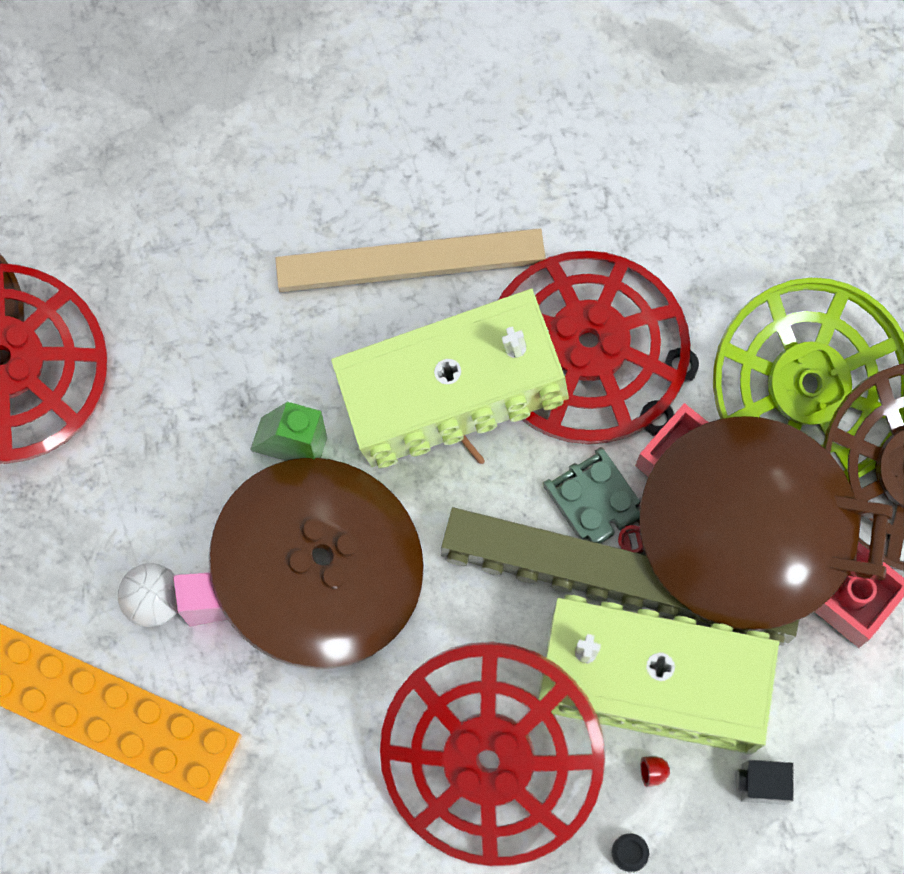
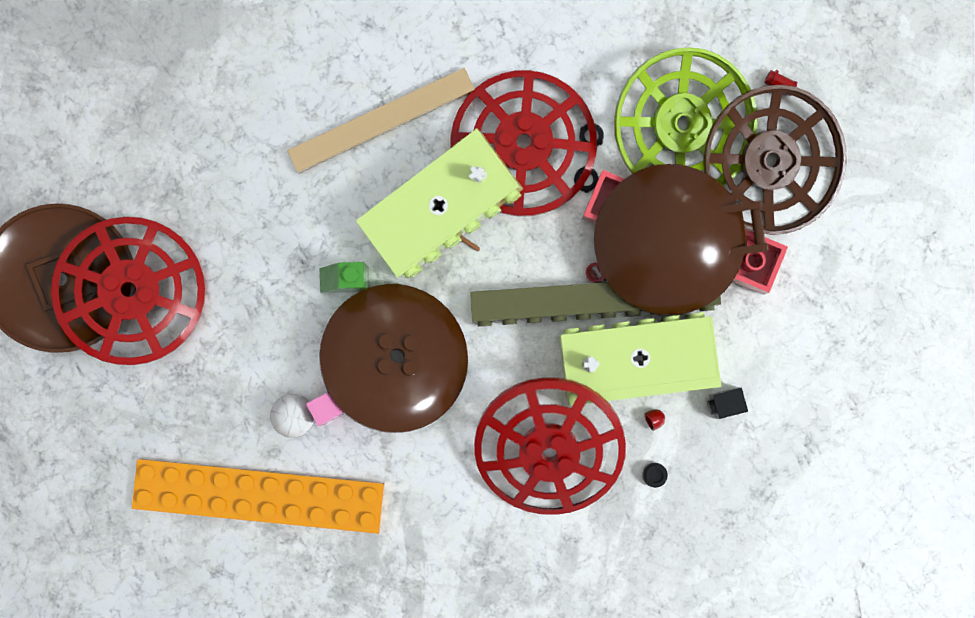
camera: 15 degrees left, 15 degrees up
sand green plate [543,447,640,544] -> none

